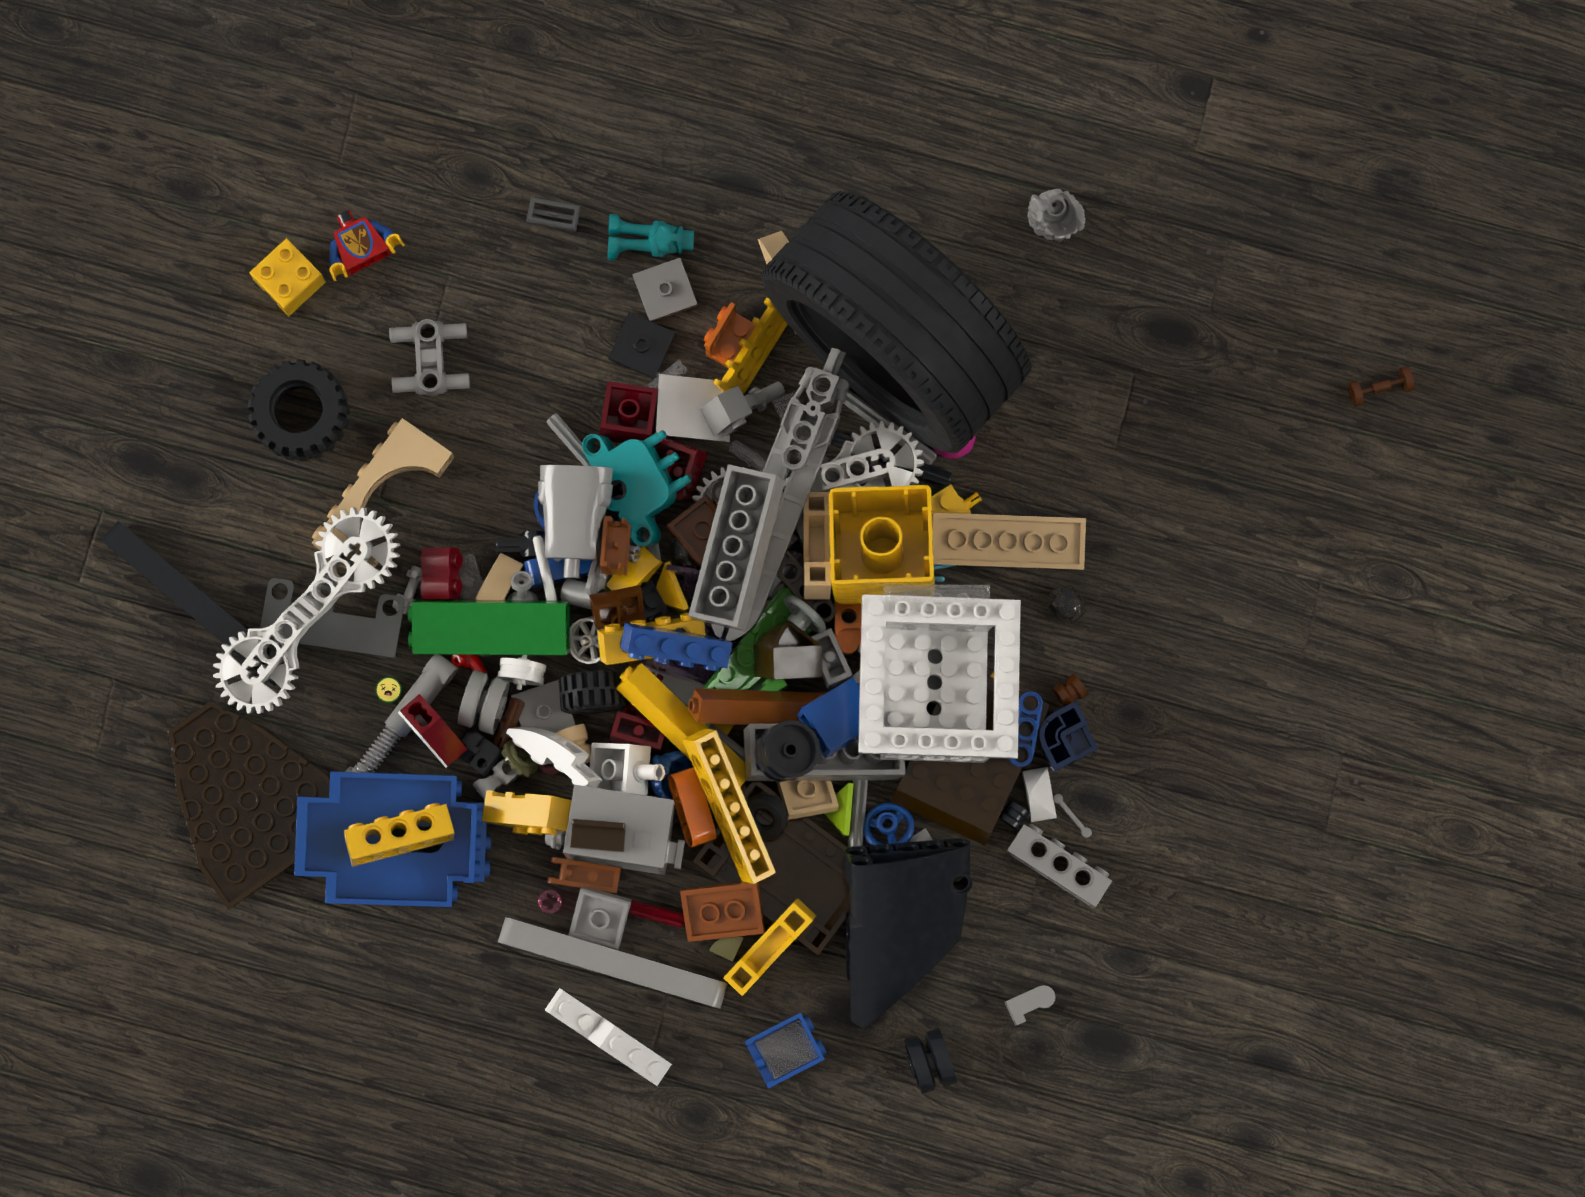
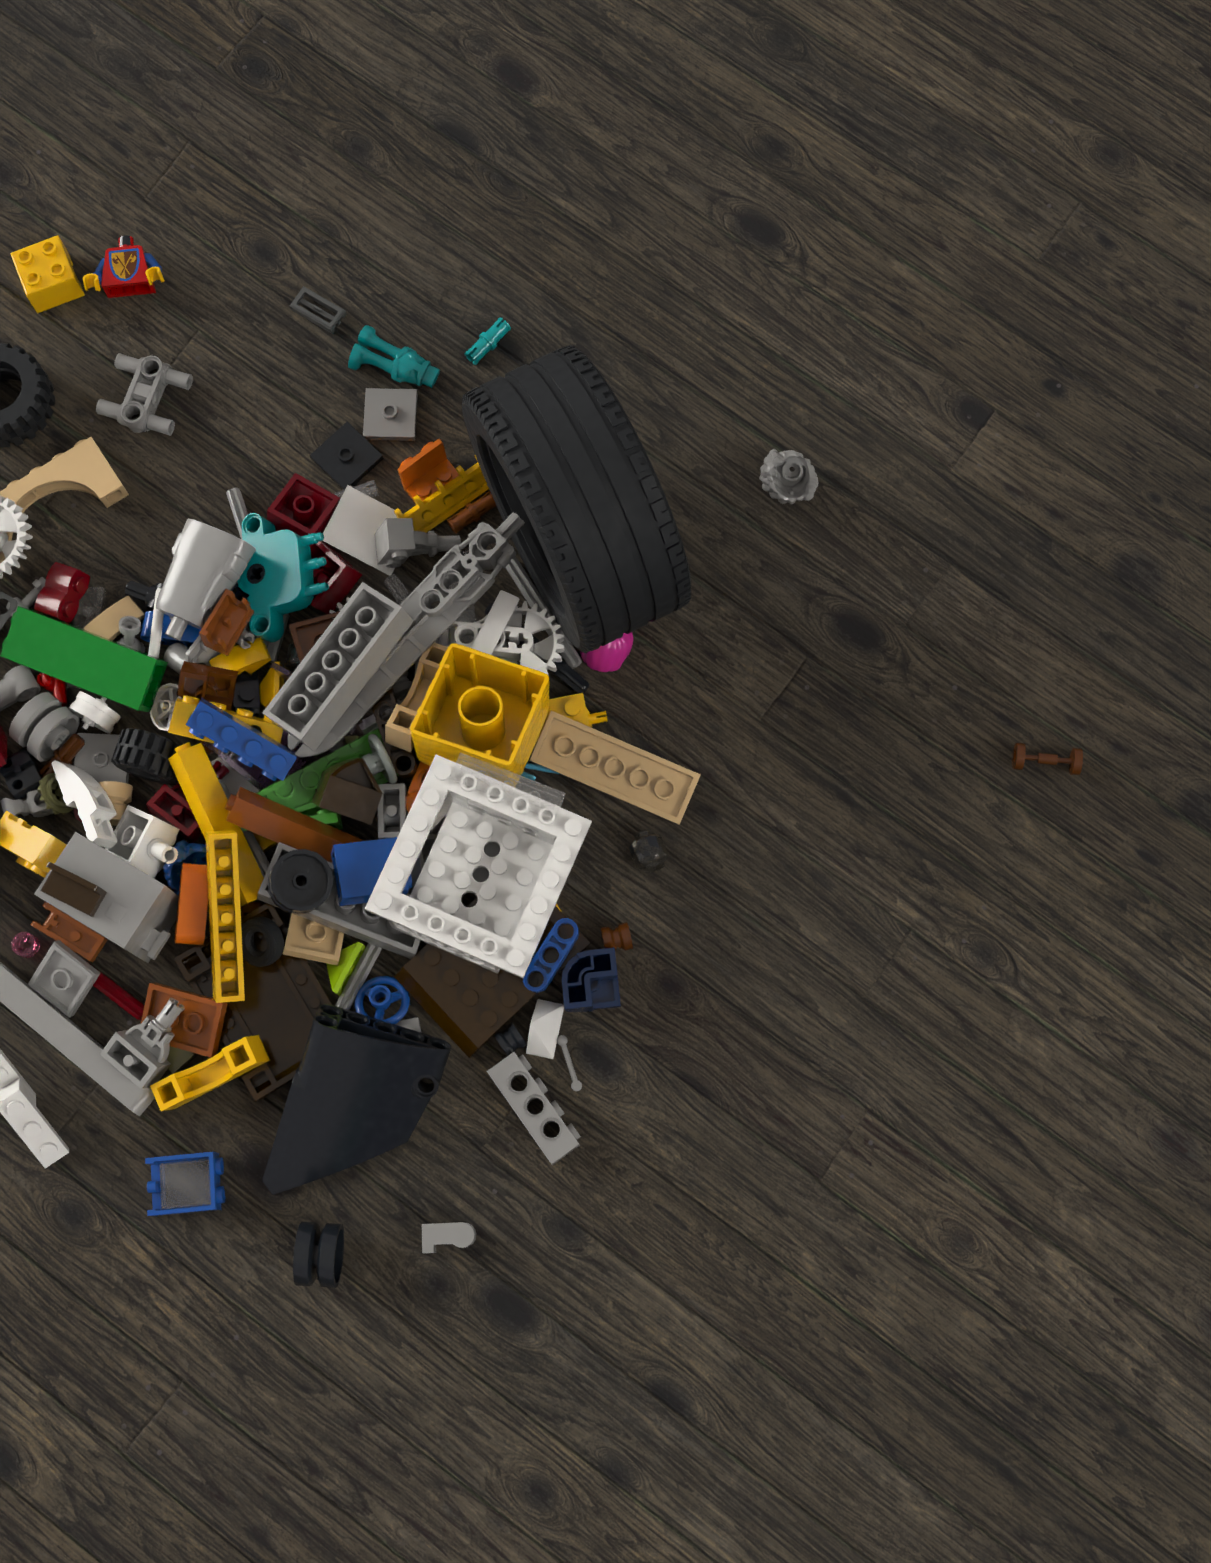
camera: 30 degrees right, 5 degrees down
none -> light grey brick [100,998,185,1089]
none -> dark orange pin [446,491,496,534]
none -> teal pin [465,317,511,365]
none -> white sticker [471,590,519,655]

